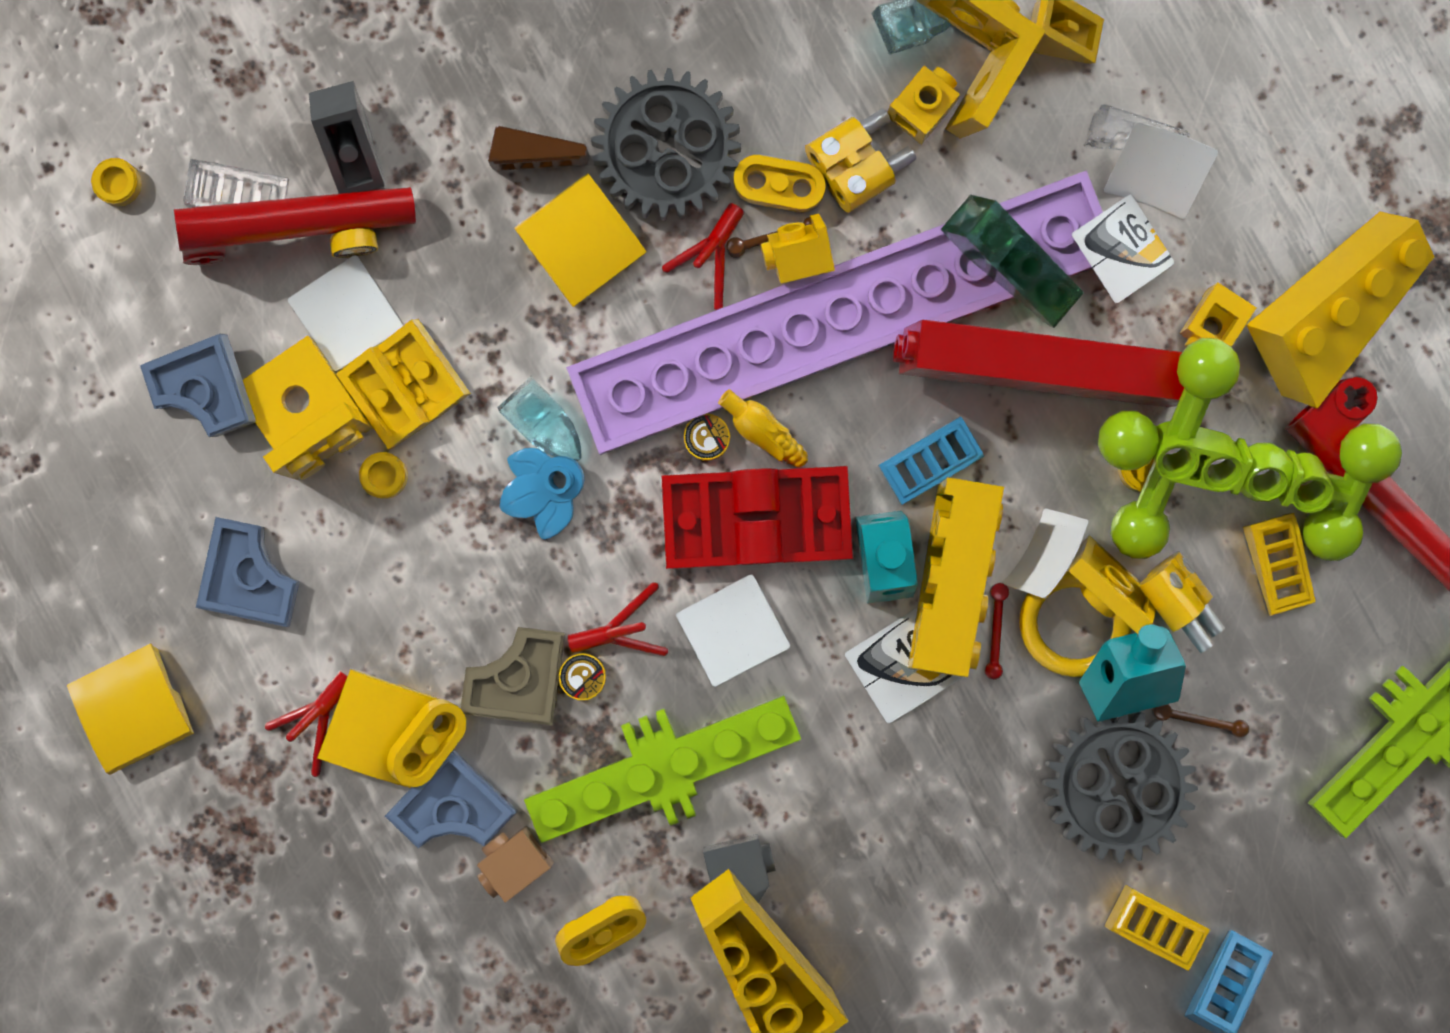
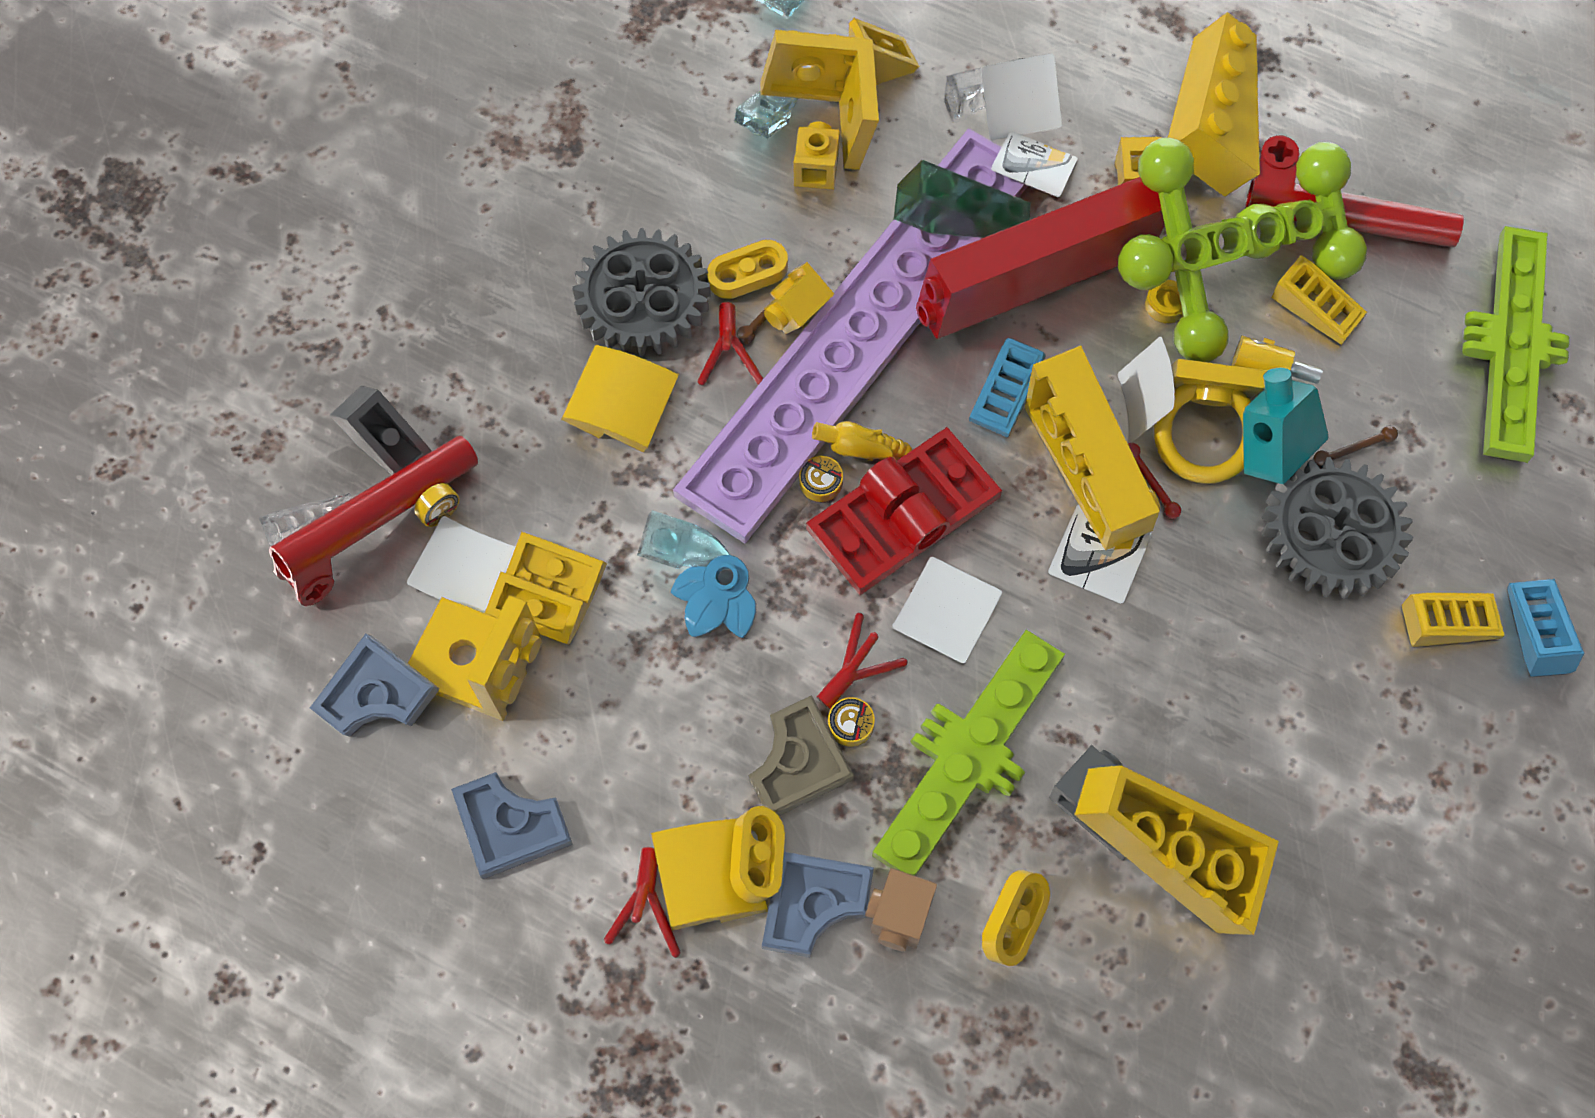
camera: 30 degrees left, 20 degrees down
yellow slope [67,643,194,775] -> none
yellow tile [91,158,142,207] -> none
yellow tile [359,452,408,499] -> none
reddish brown slope [488,126,590,171] -> none
yellow piece [805,108,916,213] -> none
teal torso [855,510,918,604] -> none

